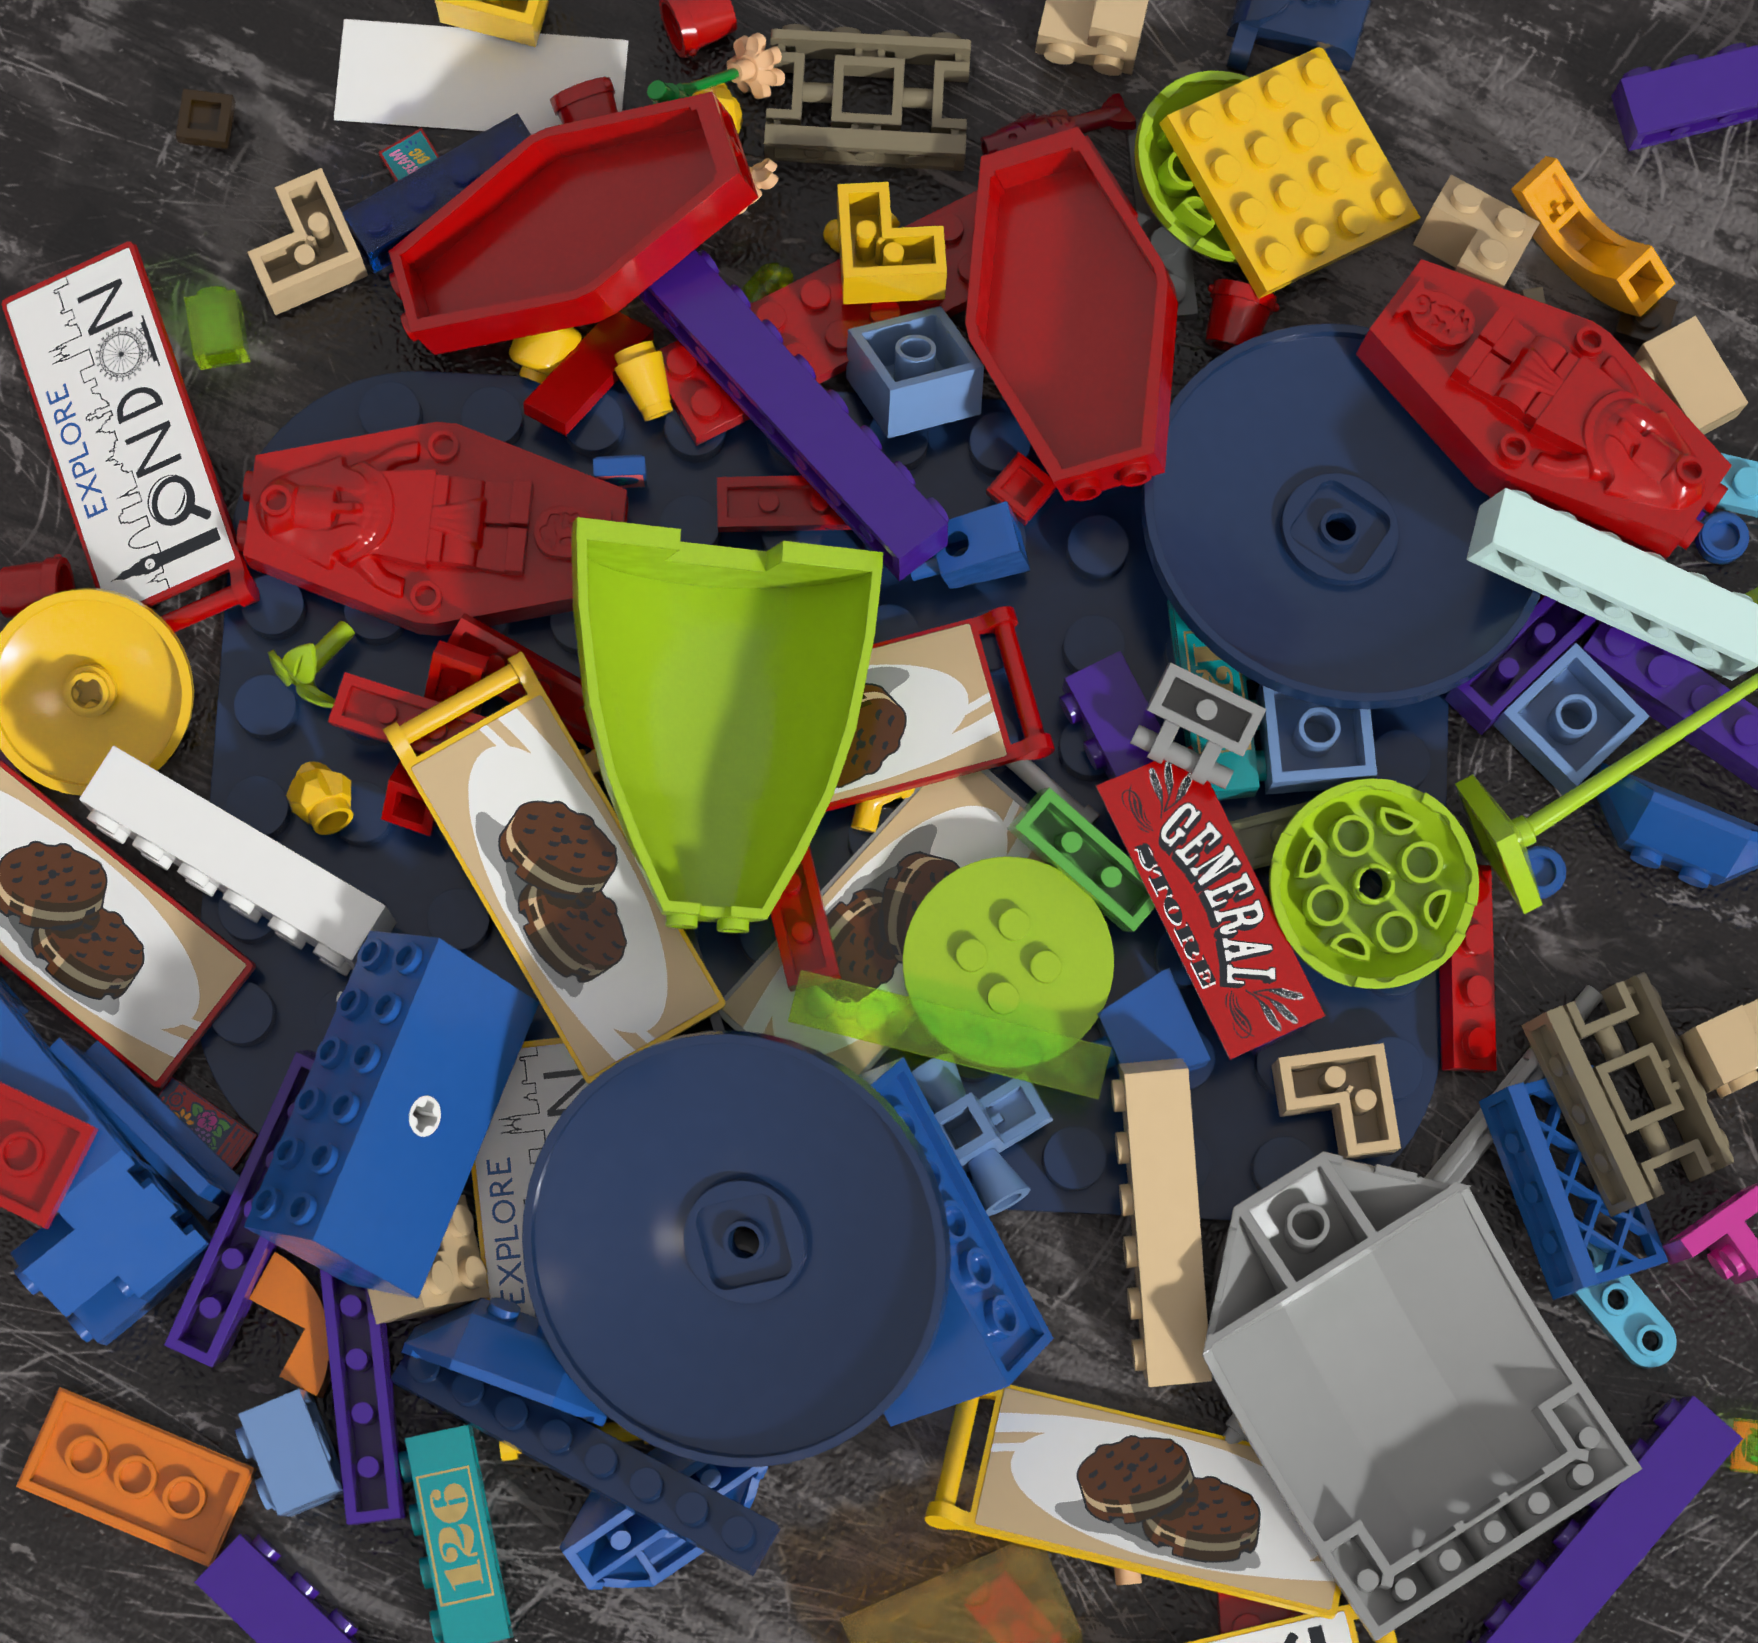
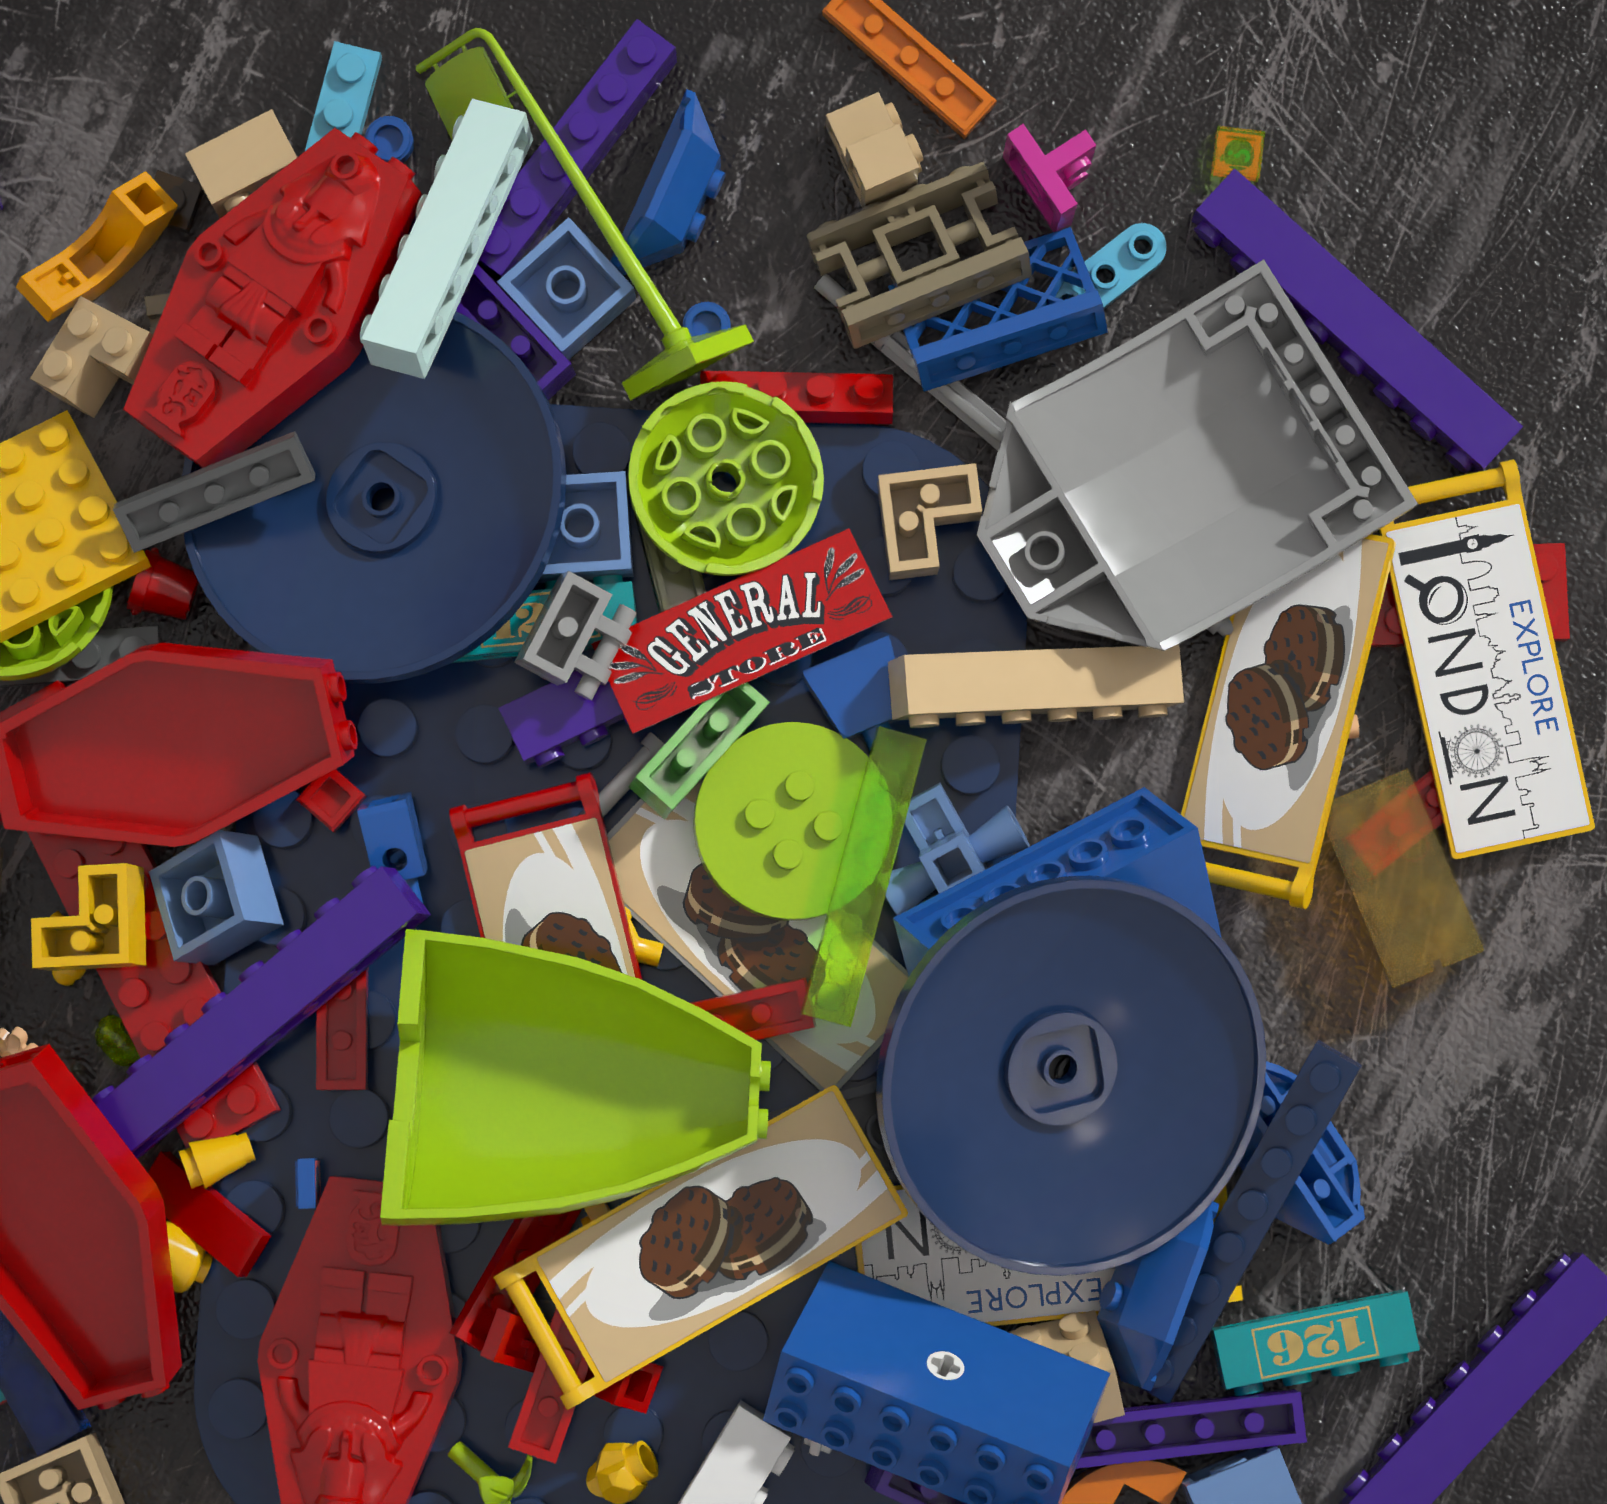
camera: 85 degrees left, 5 degrees up
none -> dark grey plate [113,431,316,553]

